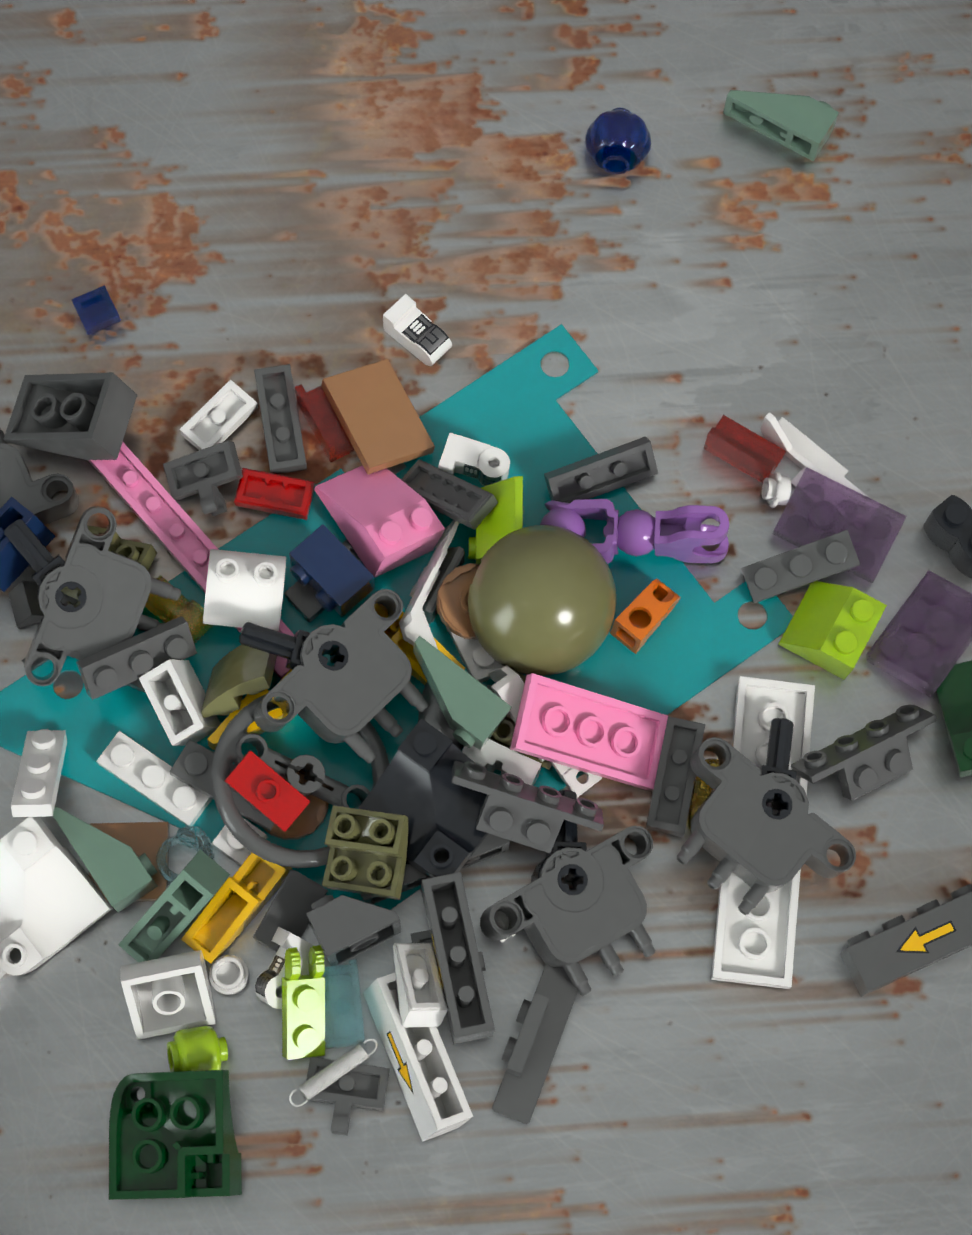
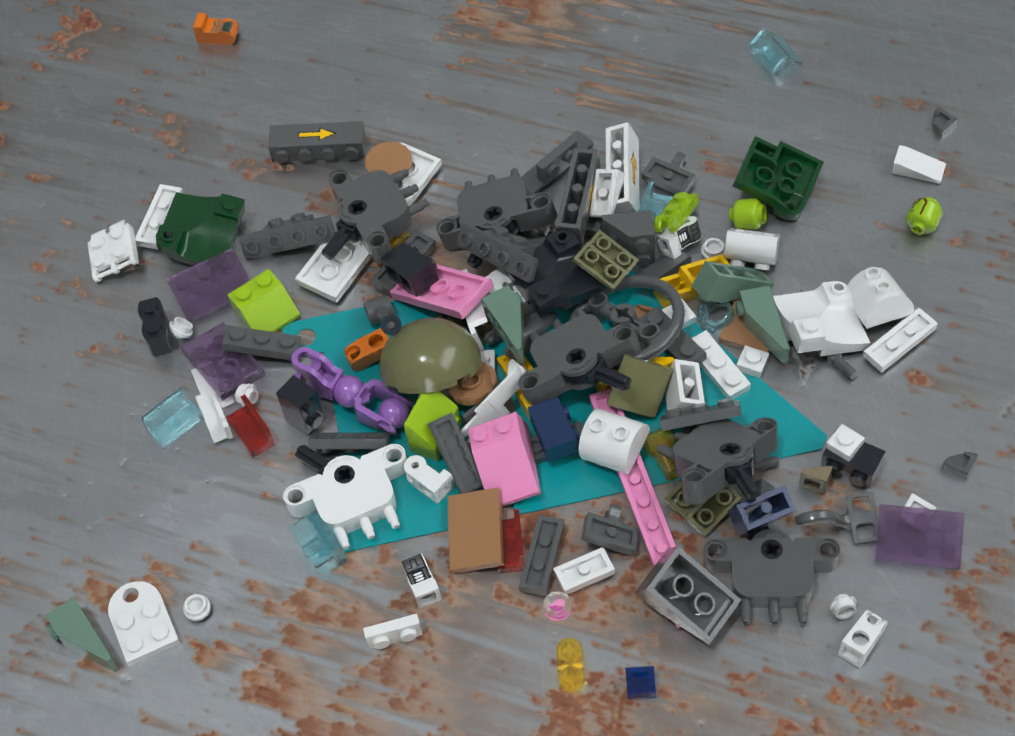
camera: 145 degrees left, 15 degrees down
white plate [11,729,67,817] -> none
red plate [224,750,311,832] -> none
red plate [234,468,315,520] -> none
white piece [289,1039,378,1107] -> none
clear blue plant [585,108,652,174] -> none
none -> white plate [108,581,181,667]
none -> clear light blue panel [141,387,204,449]
none -> white plate [168,317,193,339]
none -> white plate [183,594,211,621]
none -> black brick [276,375,325,435]
none -> white piece [283,444,407,550]
none -> clear light blue panel [289,510,347,568]
none -> dark grey piece [363,294,402,336]
none -> white plate [363,614,423,649]
none -> medium nougat tile [365,141,413,178]
none -> black brick [381,242,439,297]
none -> clear tile [543,591,572,621]
none -> clear yellow piece [556,637,585,692]
none -> white plate [736,345,770,378]

